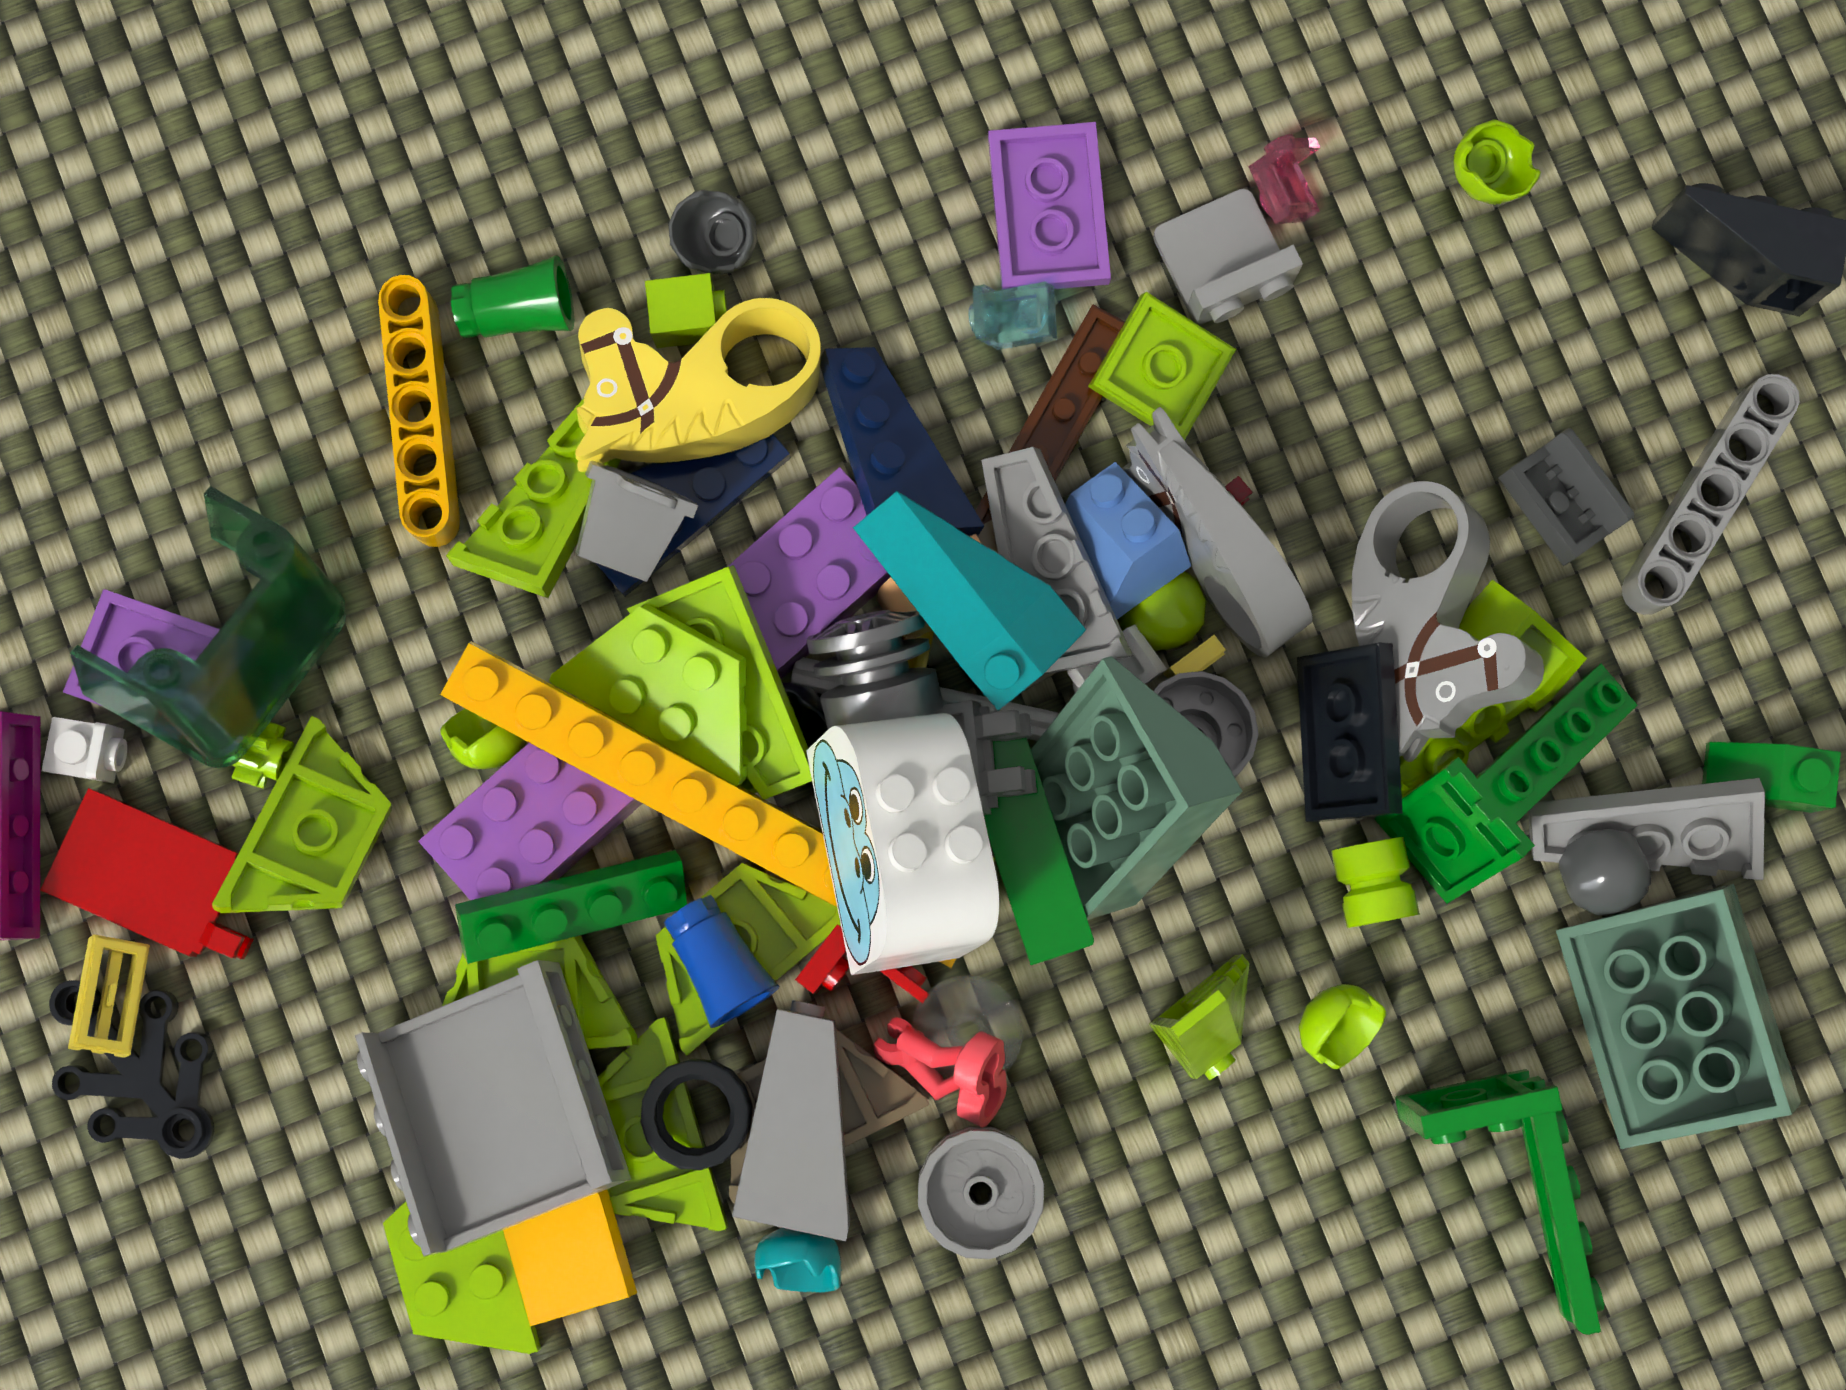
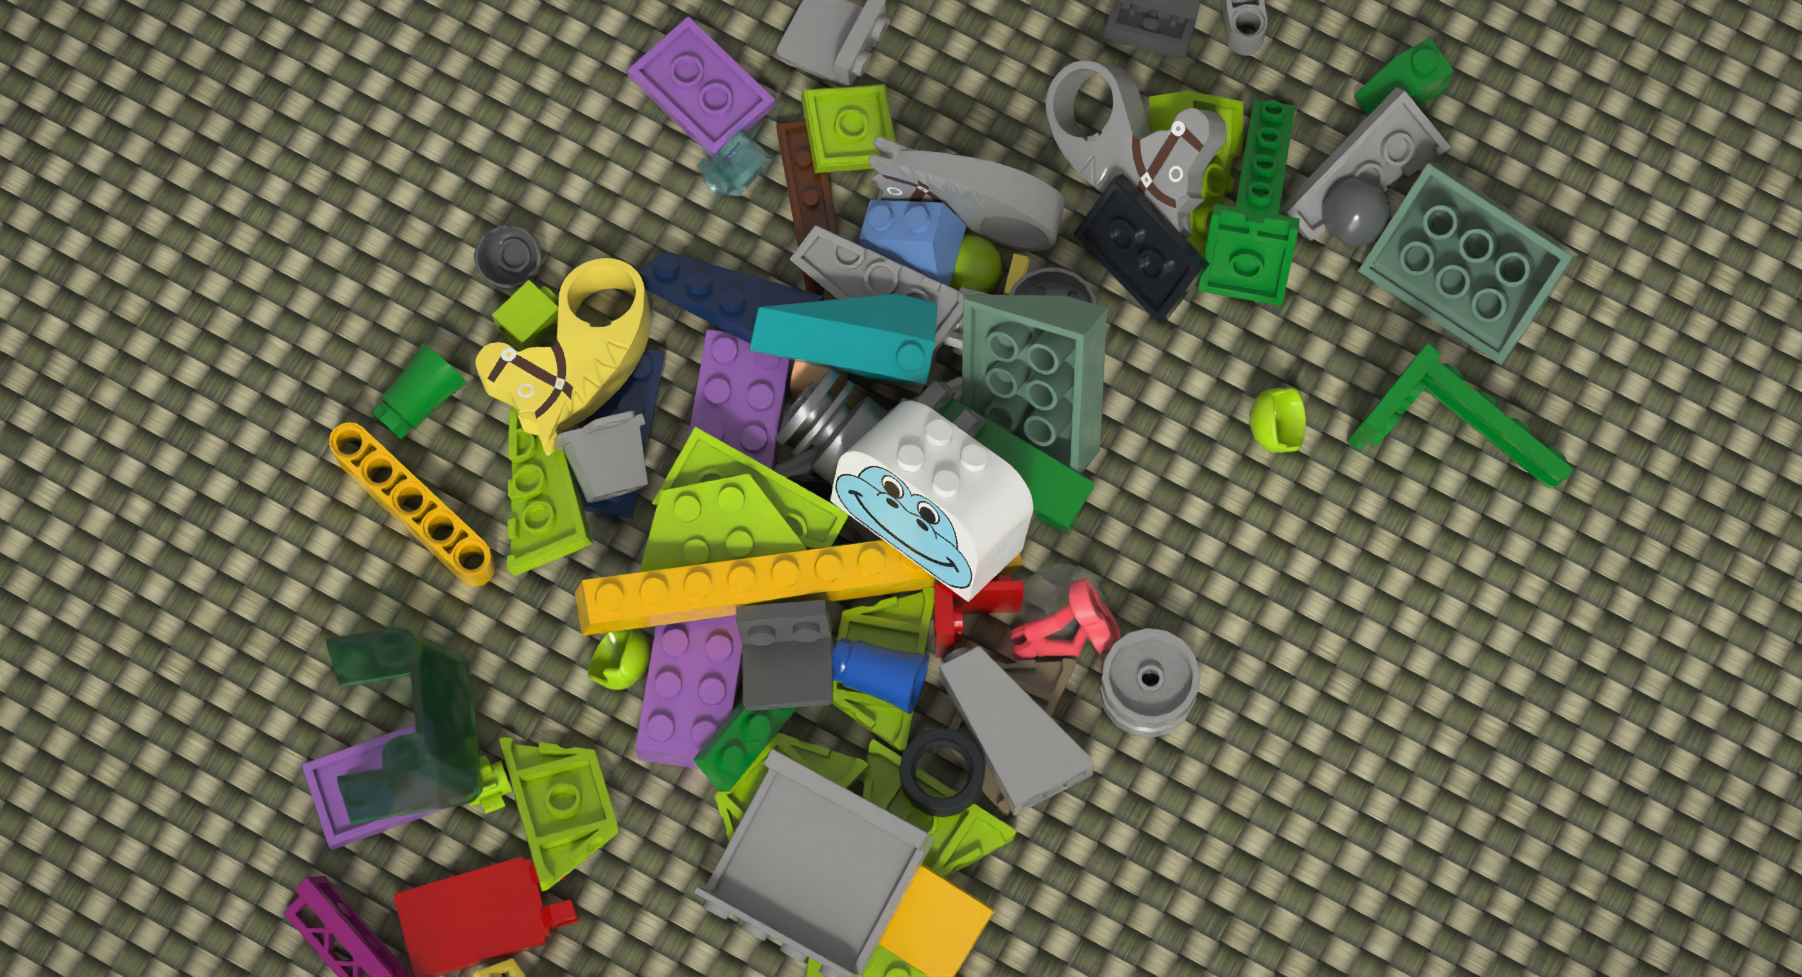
camera: 40 degrees left, 10 degrees down
white bracket [41,717,127,783] -> none
teal hair [754,1228,842,1292] -> none
lime wedge [1149,954,1250,1080] -> none
lime wheel [1331,837,1420,928] -> none
none -> dark grey bracket [736,600,834,711]

